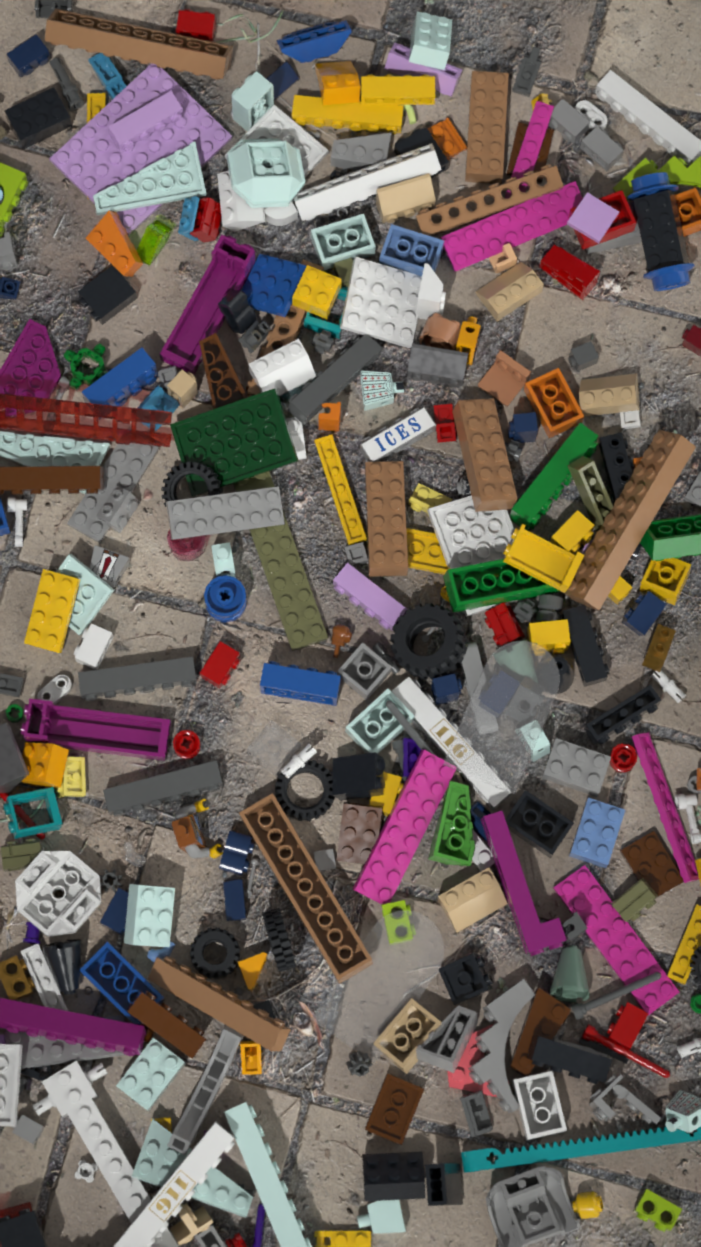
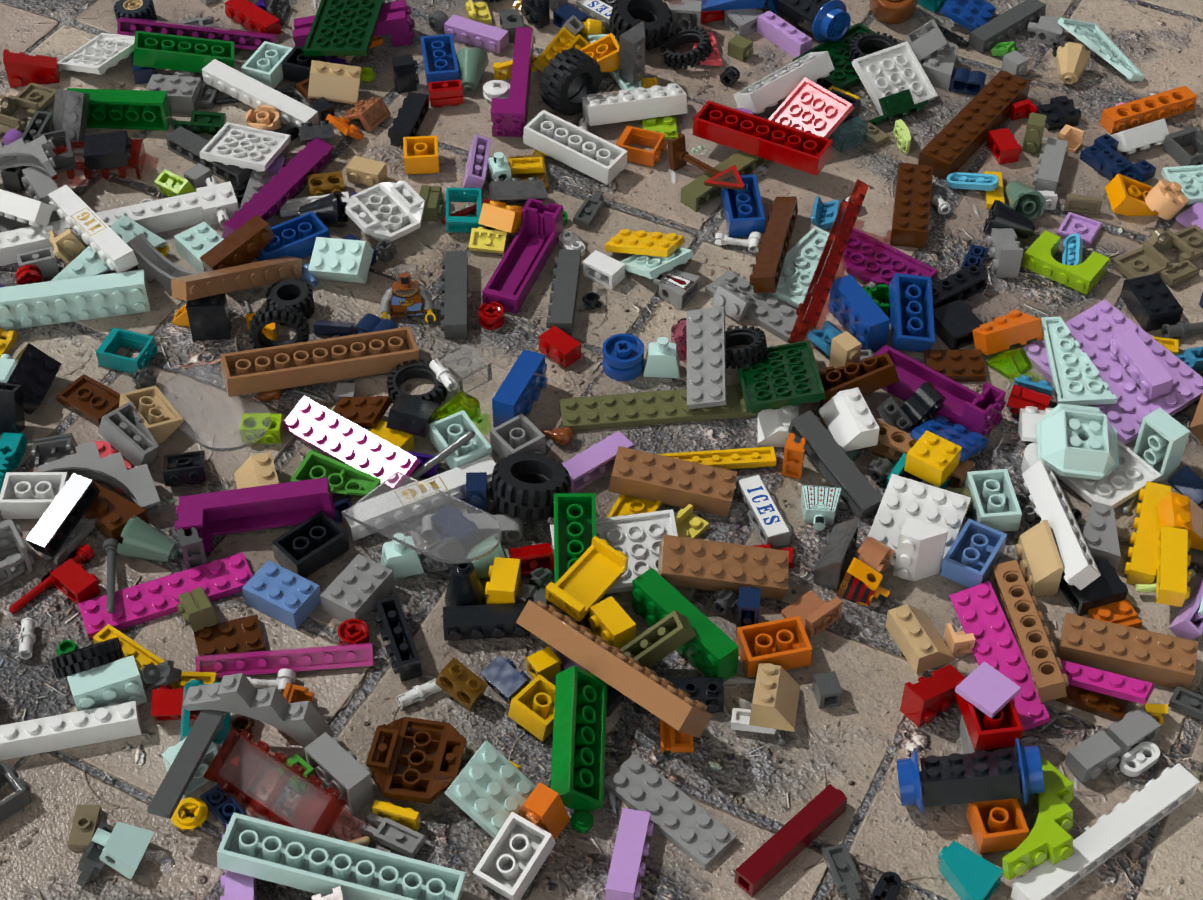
camera: 105 degrees right, 30 degrees down
none -> teal window [96,327,158,374]
none -> lime brick [154,169,196,197]
none -> clear neon green slope [436,390,481,421]
none -> black plate [582,292,602,309]
none -> blue brick [889,273,935,352]
none -> reddish brown plate [924,349,986,382]
none -> black brick [932,263,988,309]

